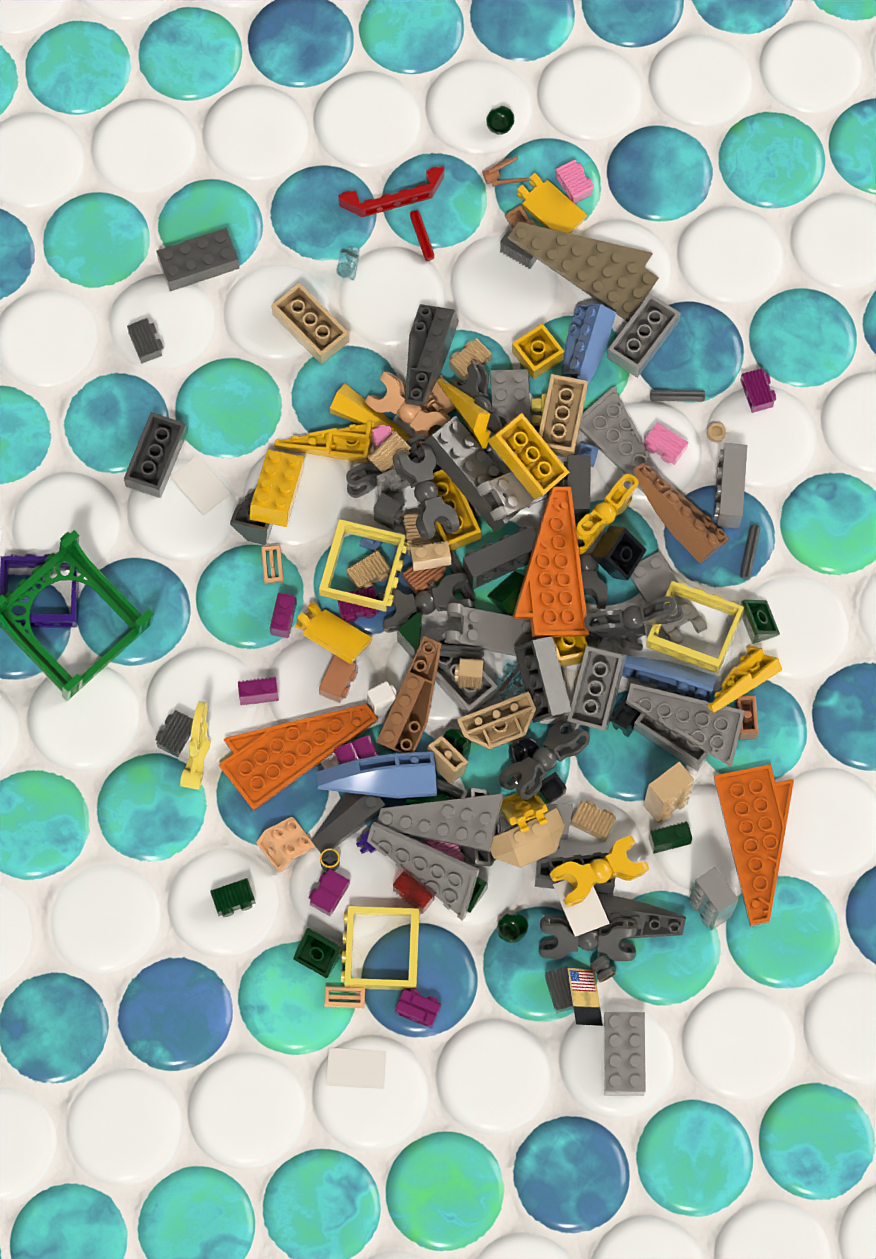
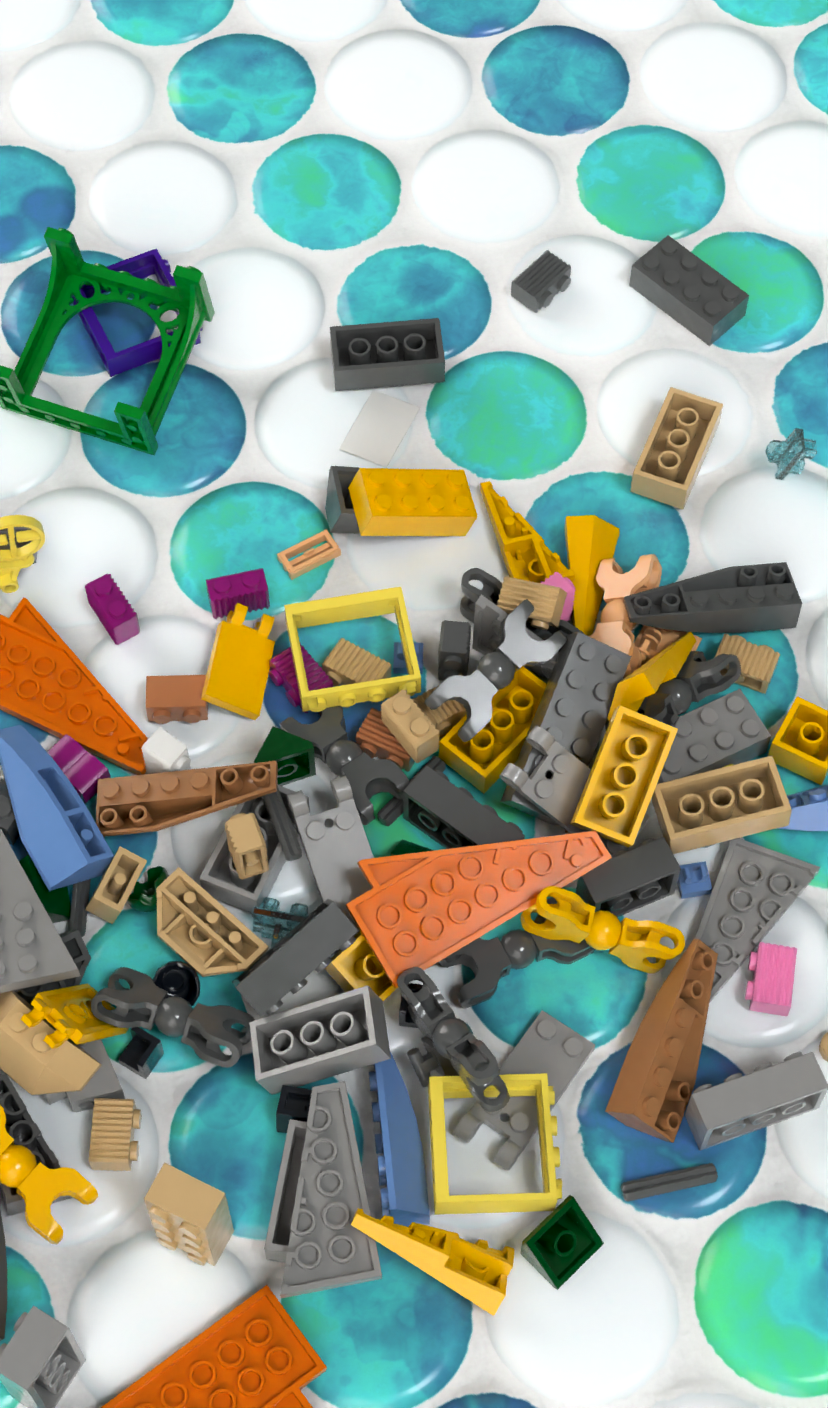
camera: 65 degrees right, 10 degrees down
black brick [591,525,647,581] -> none
dark green brick [649,821,692,854] -> none
nougat brick [735,696,759,740] -> none

